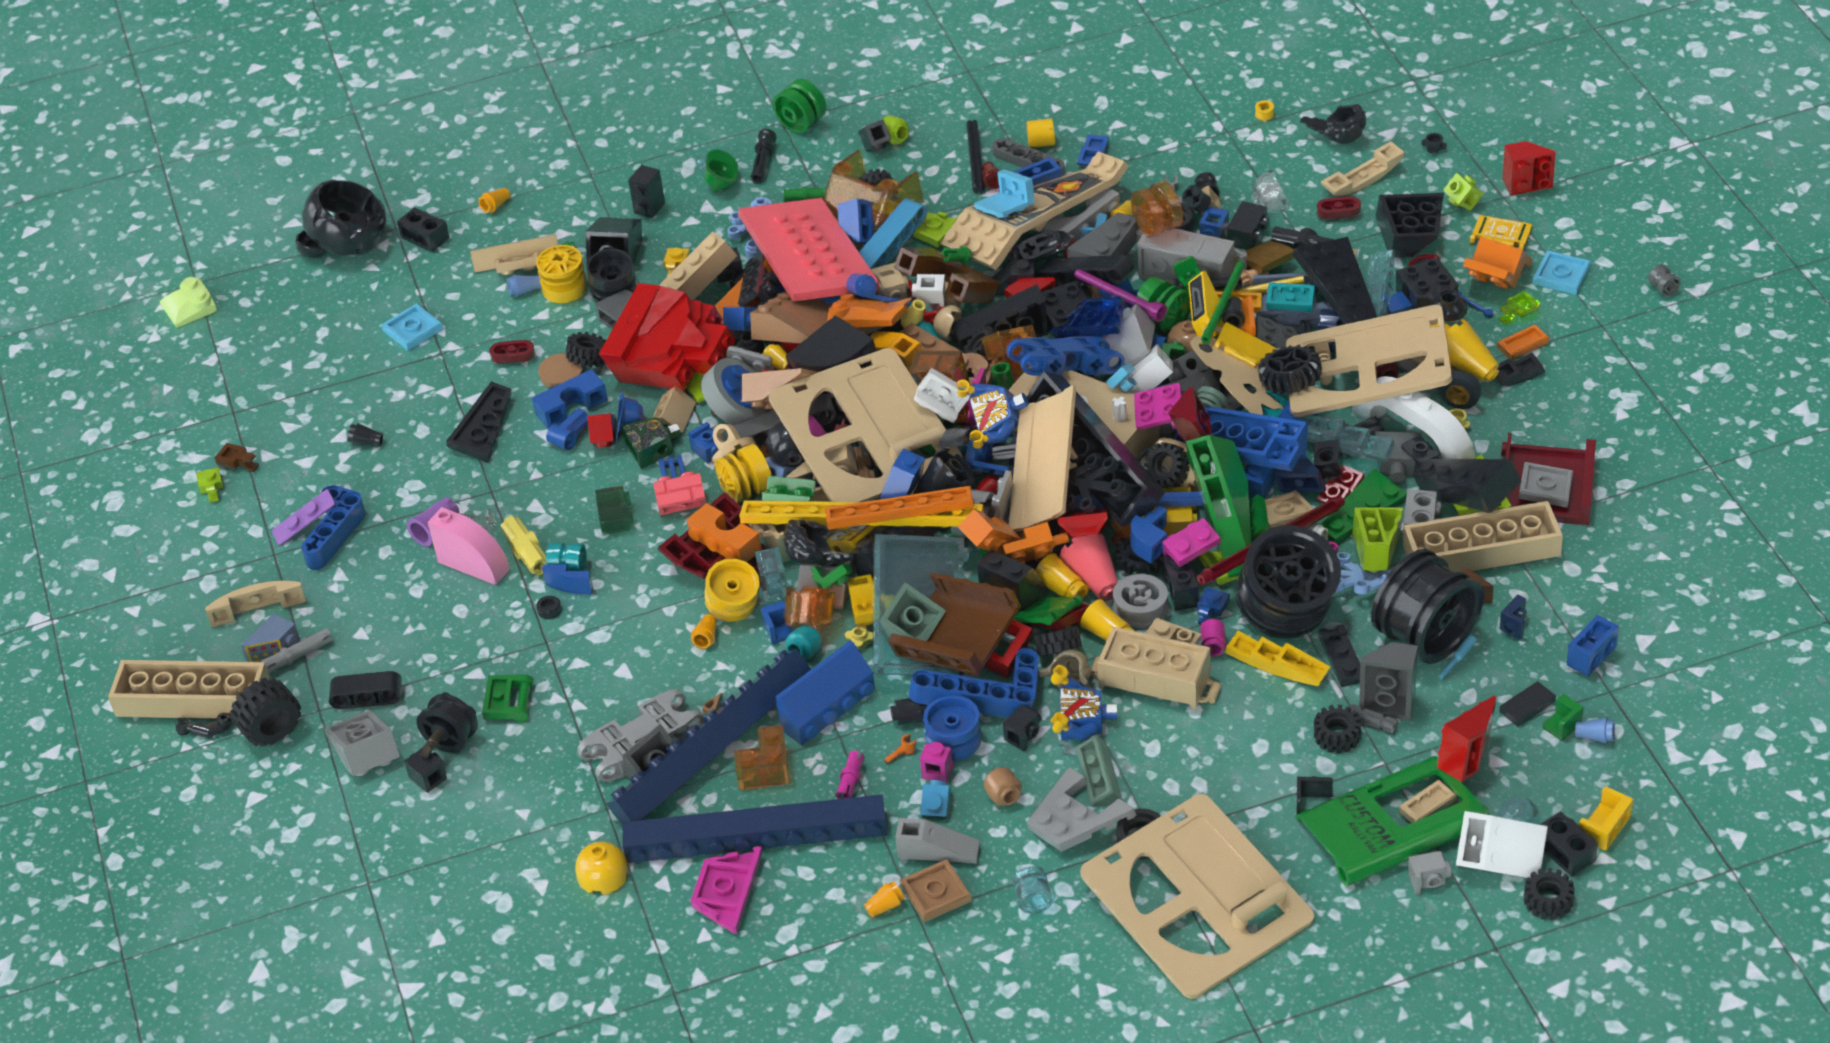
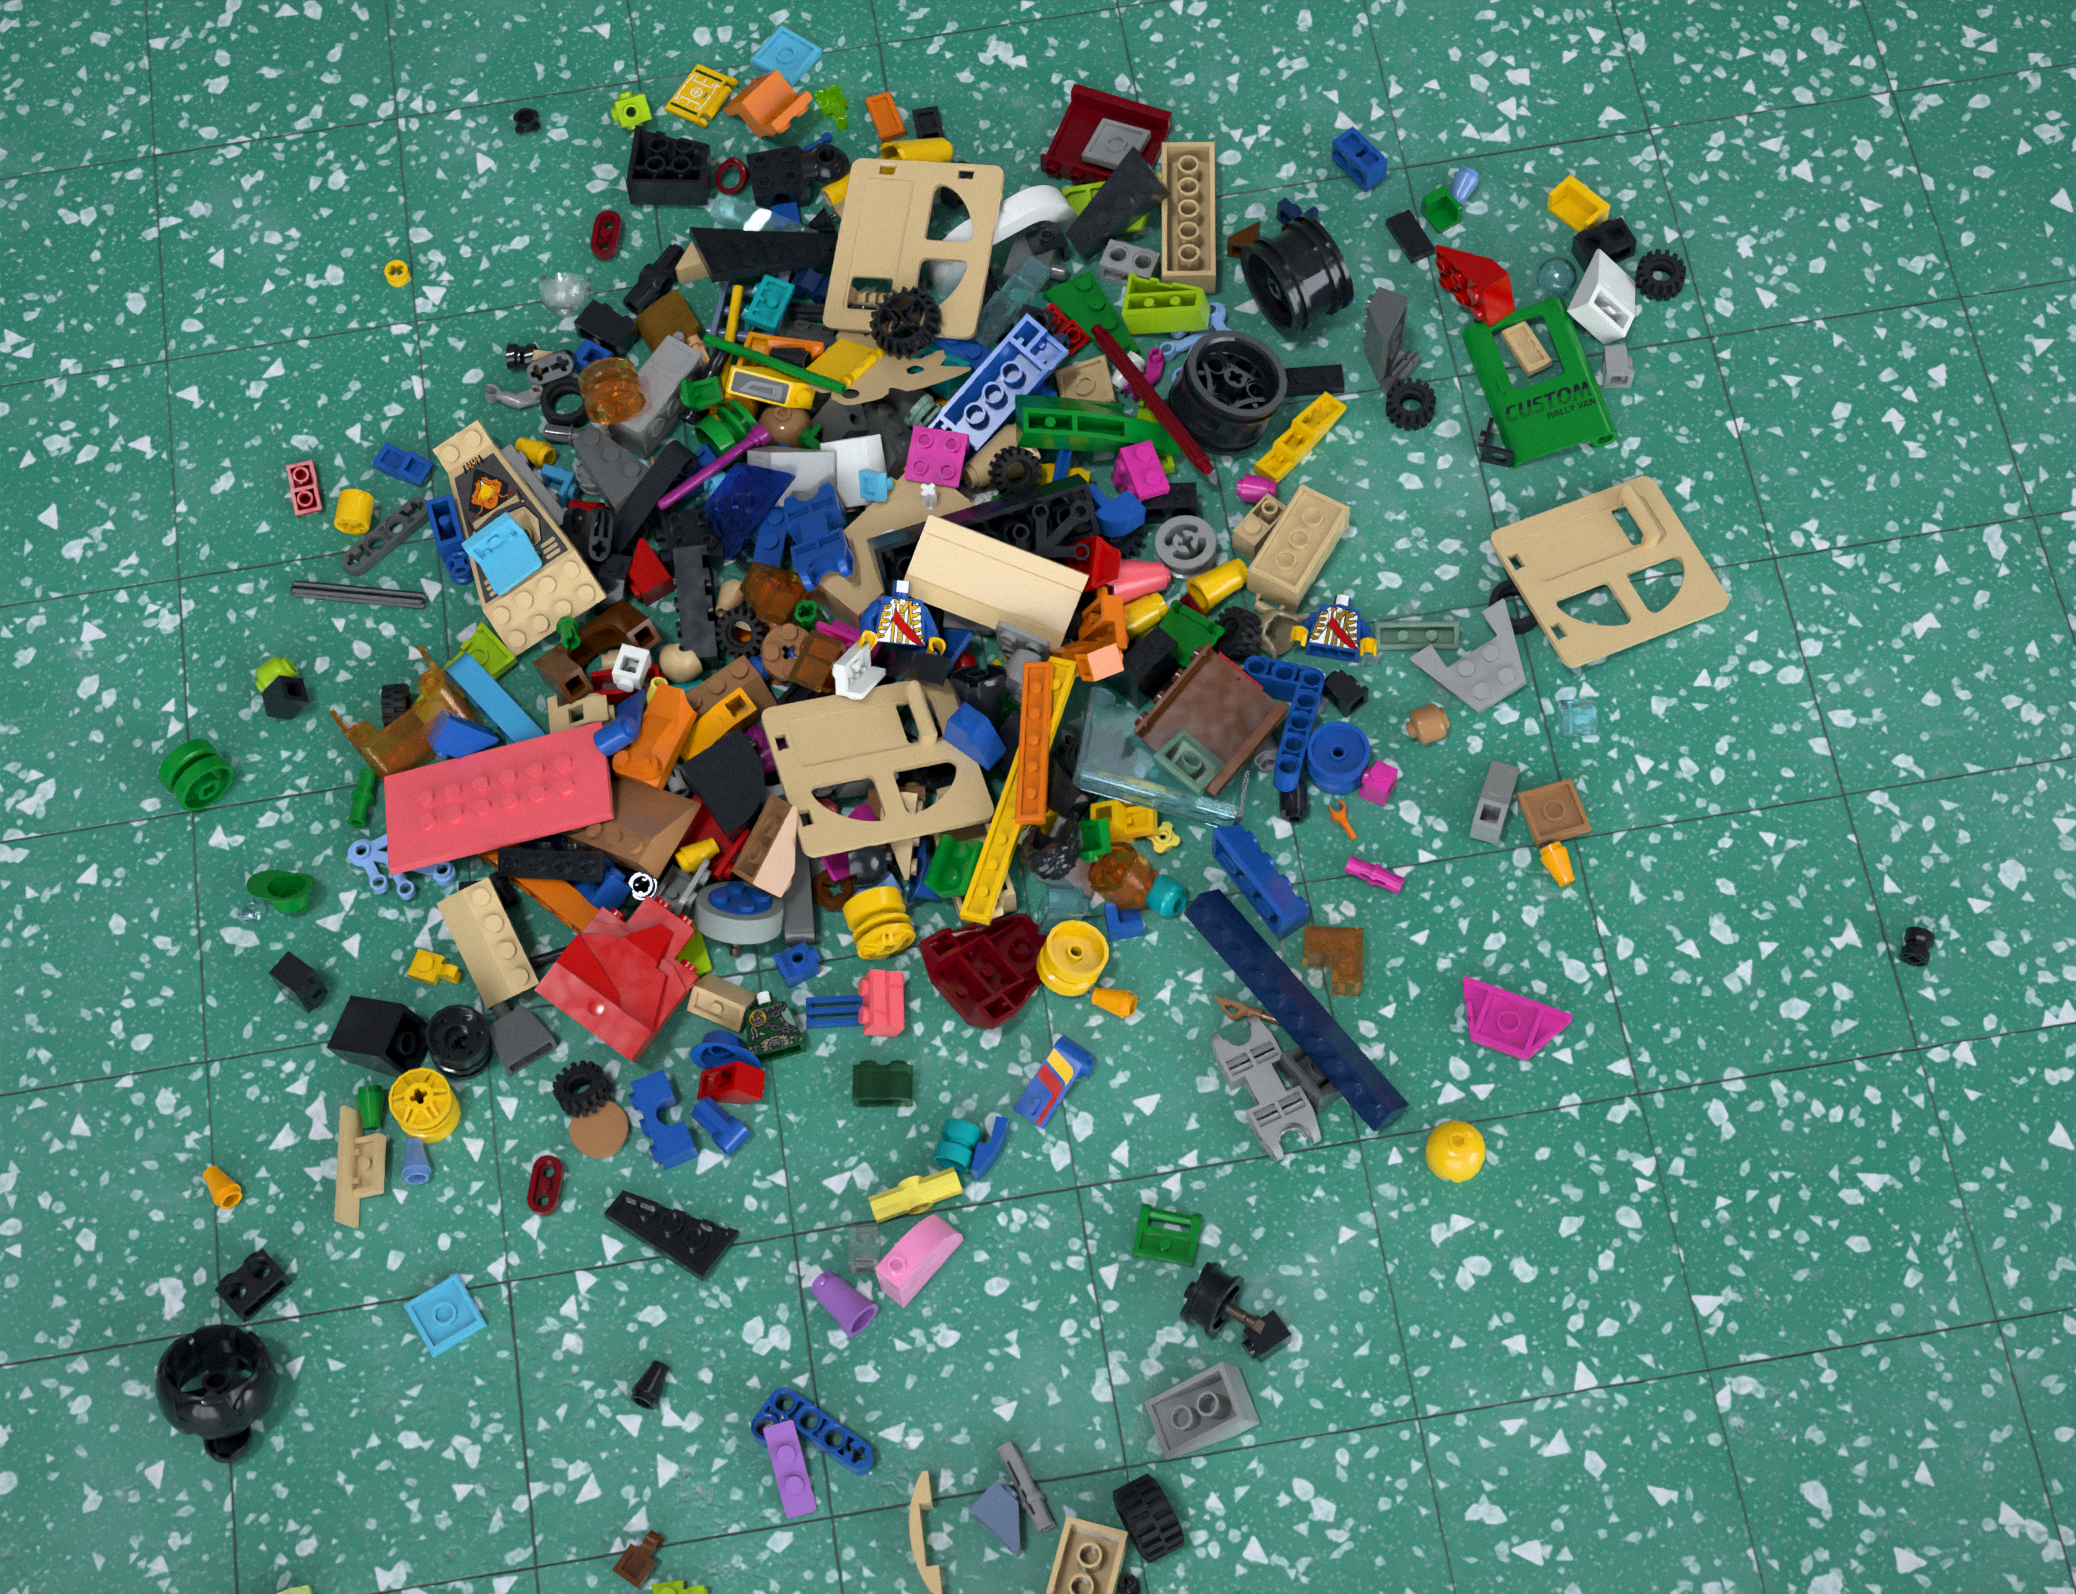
camera: 80 degrees left, 20 degrees up
black beam [329,671,402,709] -> none
black tile [536,596,562,619] -> none
dark blue brick [622,794,887,863] -> none
orange arch [686,503,762,562] -> none
tan tile [712,424,757,463] -> none
black pin [750,129,777,183] -> none
dark azure bracket [920,780,952,818] -> none
clear red cone [982,162,1000,189] -> none
dark red slope [1168,387,1213,443] -> none
blue plate [1197,587,1230,624] -> none
black hair [1300,104,1367,144] -> none
tan slope [1321,141,1405,196] -> none
red slope [1502,141,1556,195] -> none
none -> slope [286,460,323,517]
none -> blue door [1013,1035,1096,1129]

